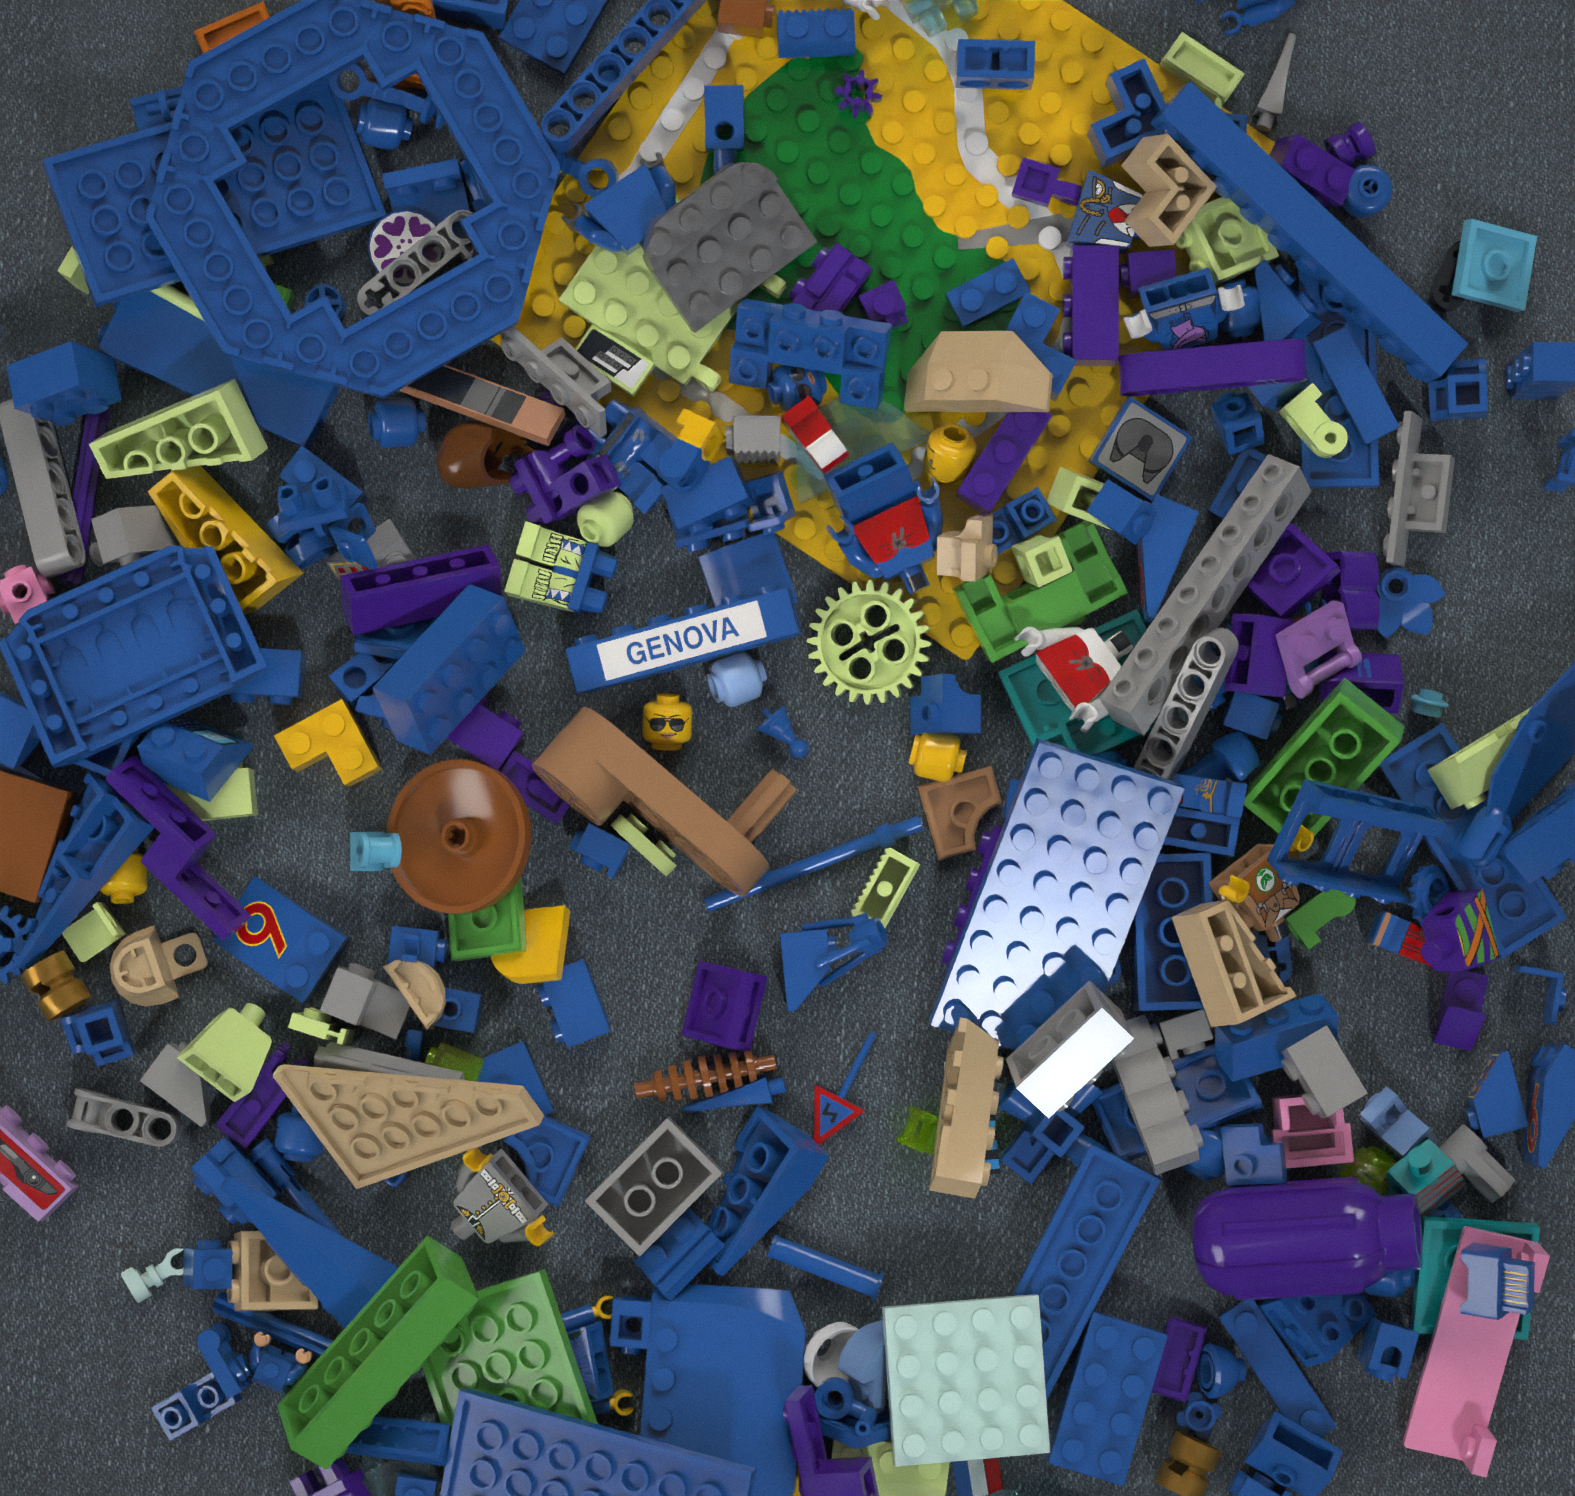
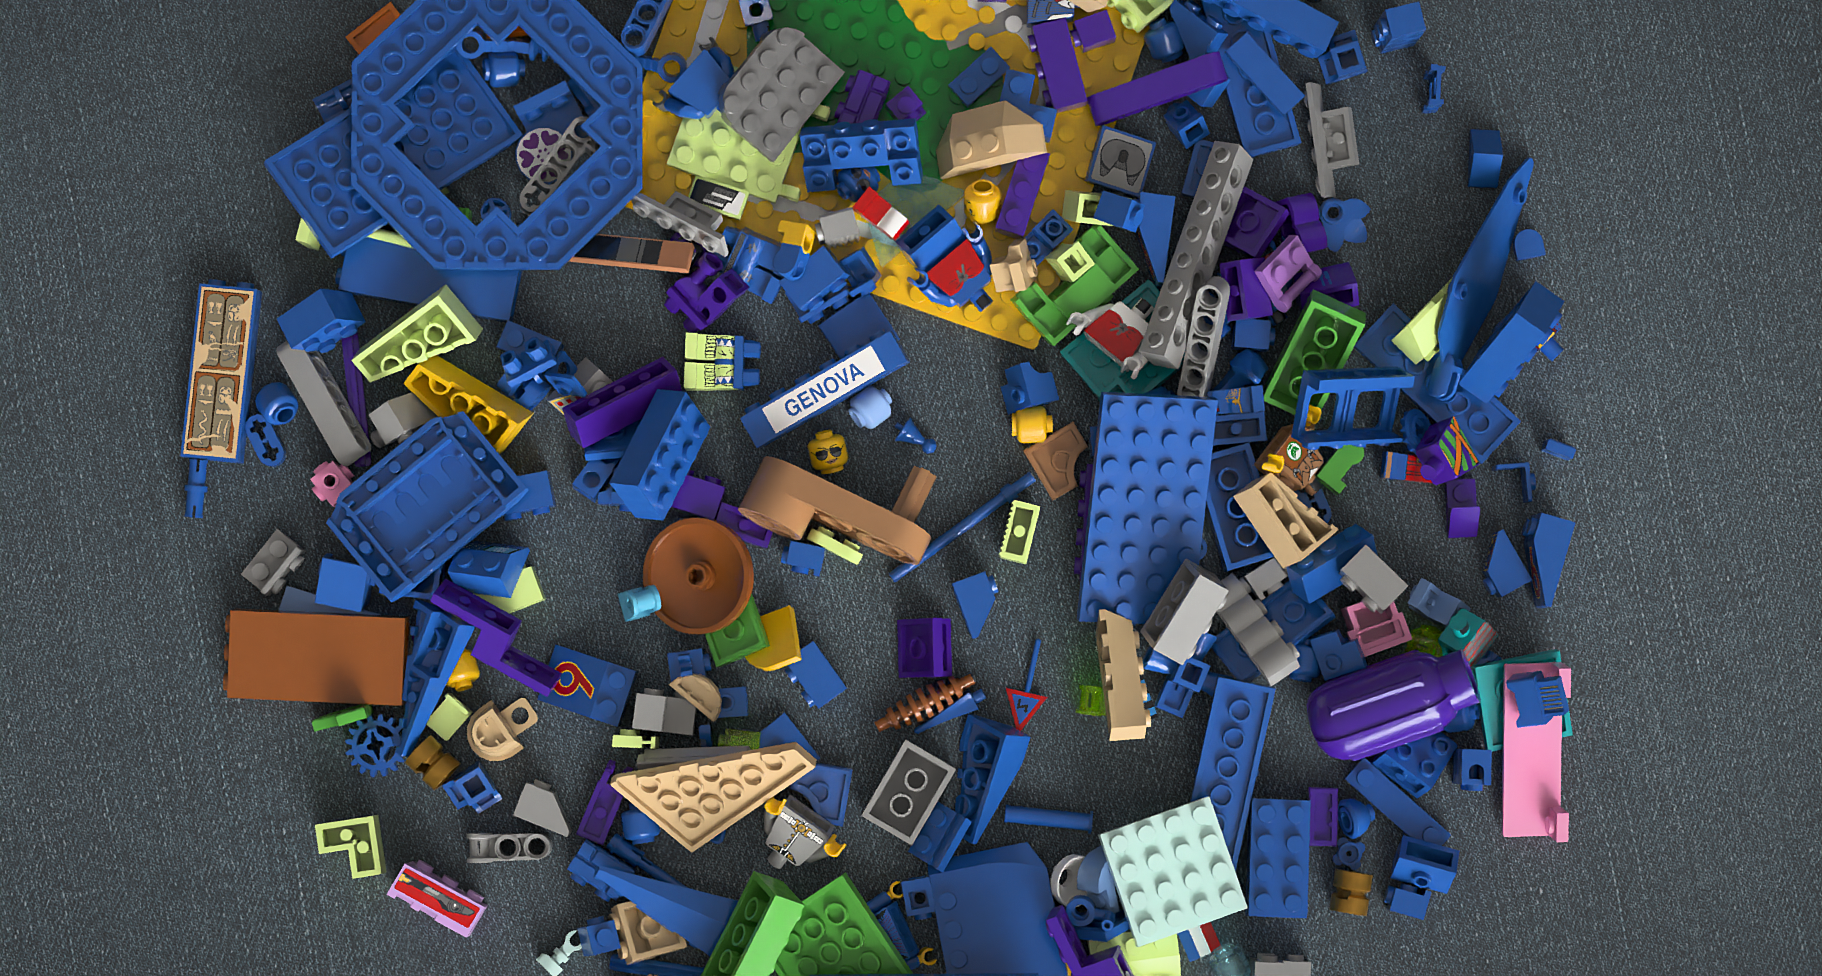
camera: 15 degrees left, 0 degrees up
yellowish green torso [177,1003,272,1102] -> none
yellow brick [274,699,383,787] -> none
blue head [367,397,426,448] -> none
reddish brown helmet [436,420,536,488] -> none
yellowish green head [577,491,634,547] -> none
blue plant [802,912,888,987] -> none
yellowish green gear [807,580,932,704] -> none
torso [1124,268,1245,350] -> none
yellowish green leg [1278,383,1348,458] -> none
medium azure plate [1411,689,1448,718] -> none
light grey piece [1439,1124,1515,1203] -> none

